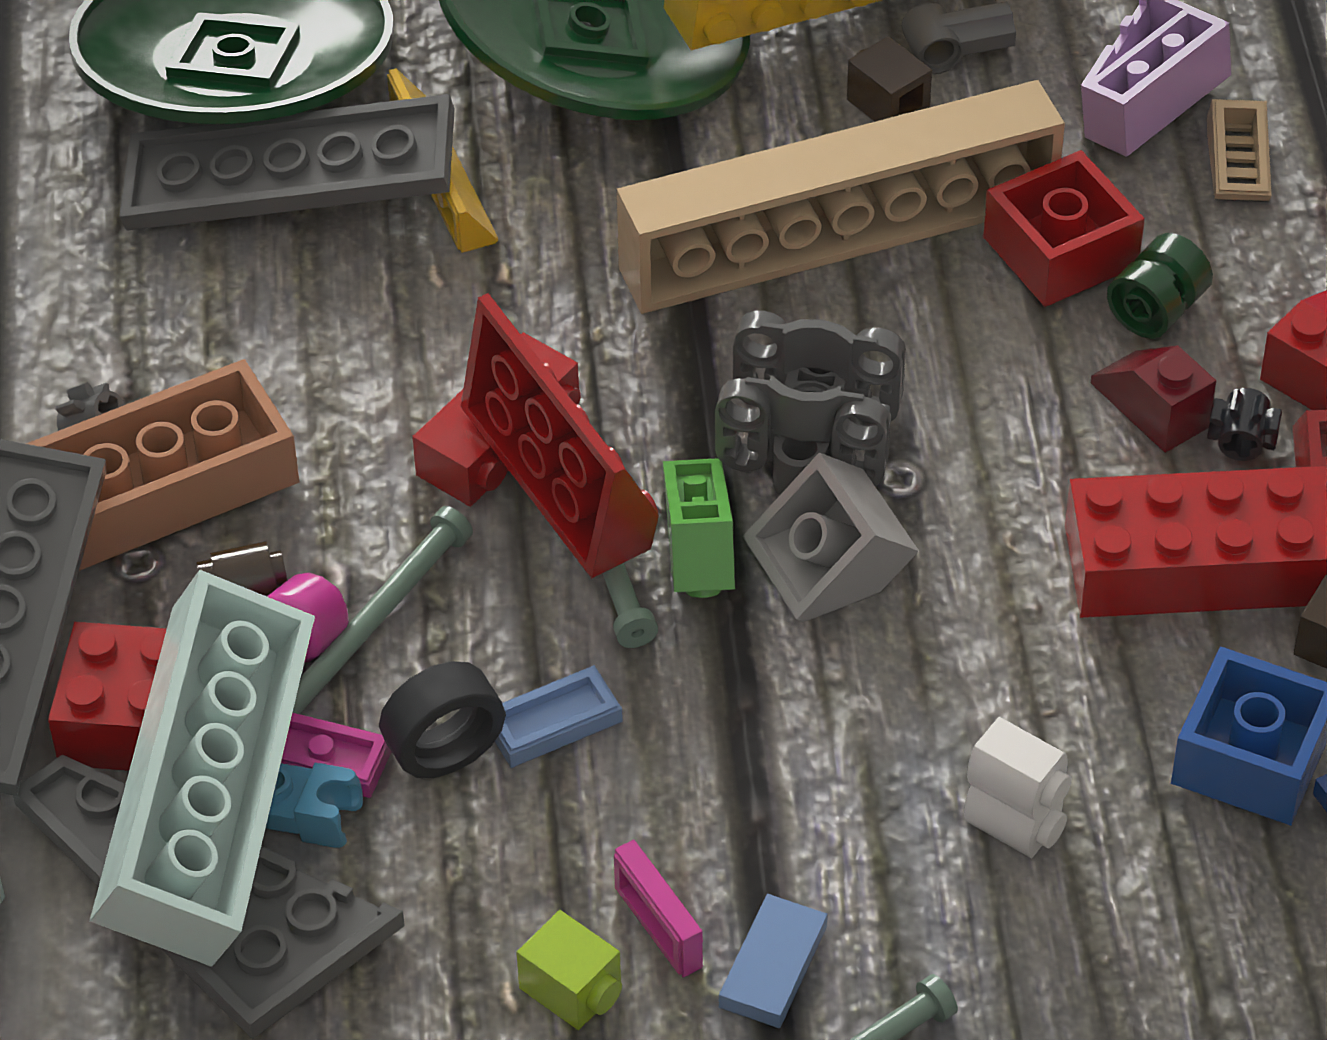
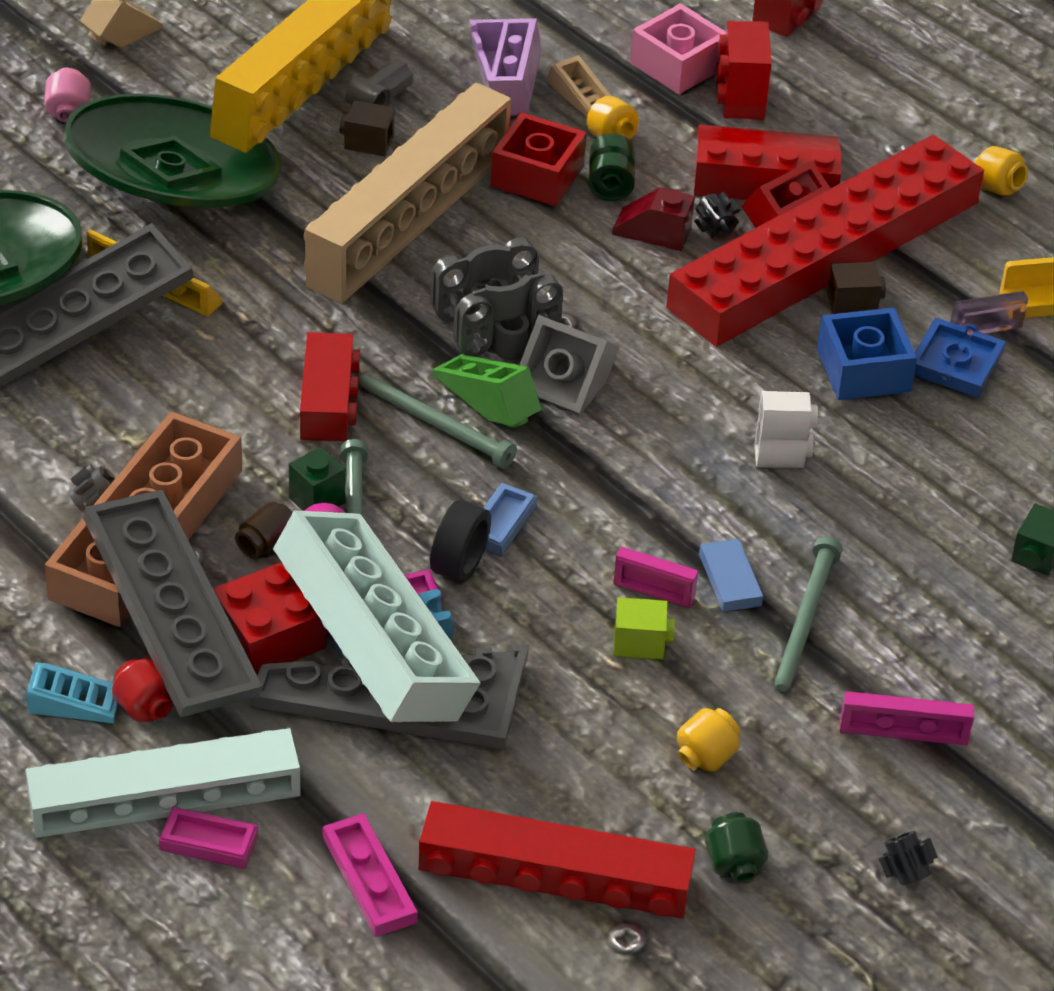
camera: 40 degrees left, 5 degrees down
red slope [460,293,659,579] -> none
none -> dark green brick [289,447,345,511]
none -> yellow head [587,96,639,140]

